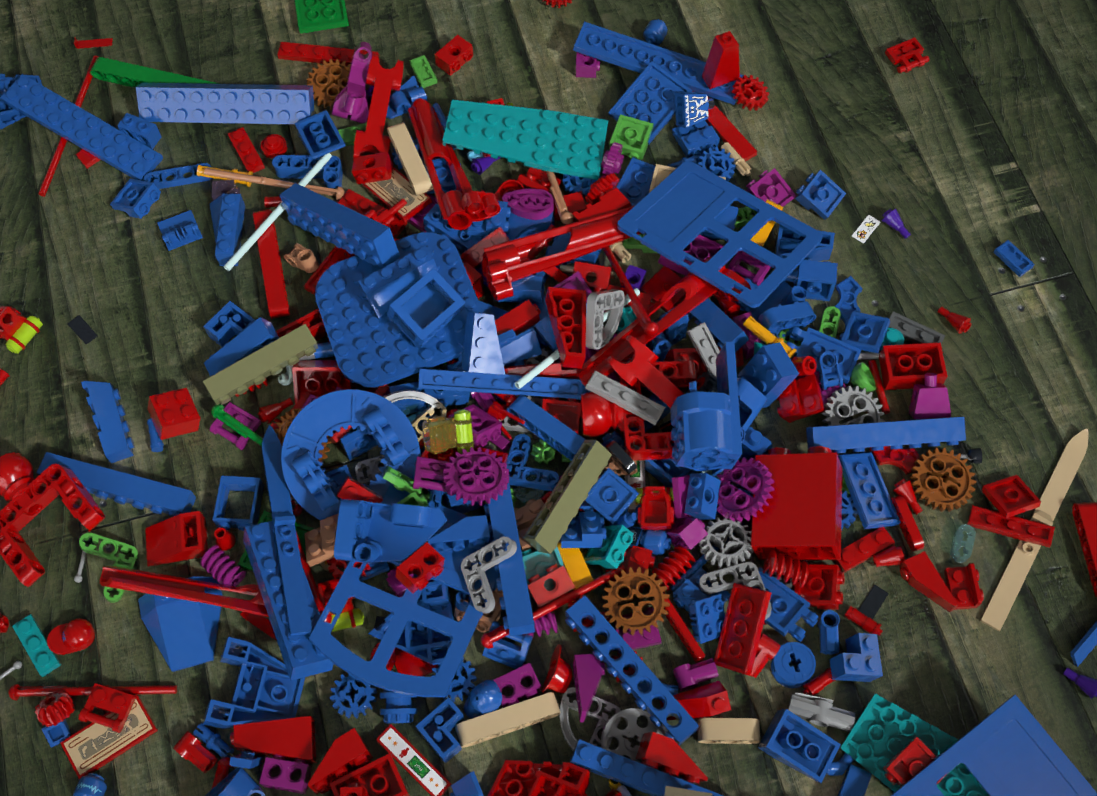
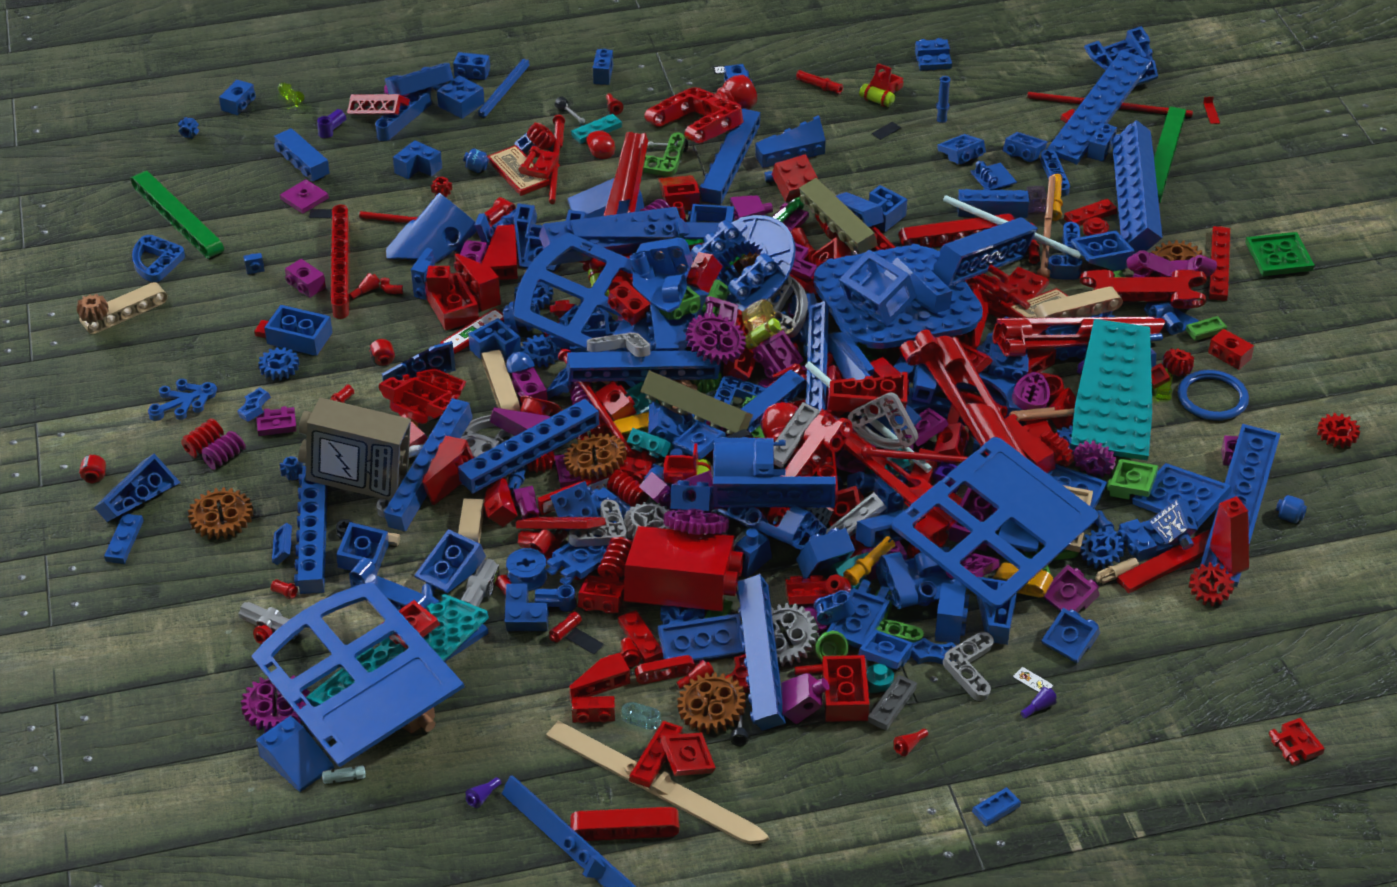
camera: 90 degrees right, 20 degrees down
red brick [352,152,393,184] -> none
wedge [461,311,506,375] -> none
none -> magenta torso [730,195,773,221]
none -> blue pin [936,76,950,123]
none -> blue plate [937,134,986,164]
none -> light grey beam [943,632,994,701]
none -> red gear [1162,348,1194,377]
none -> blue wedge [1177,370,1249,421]

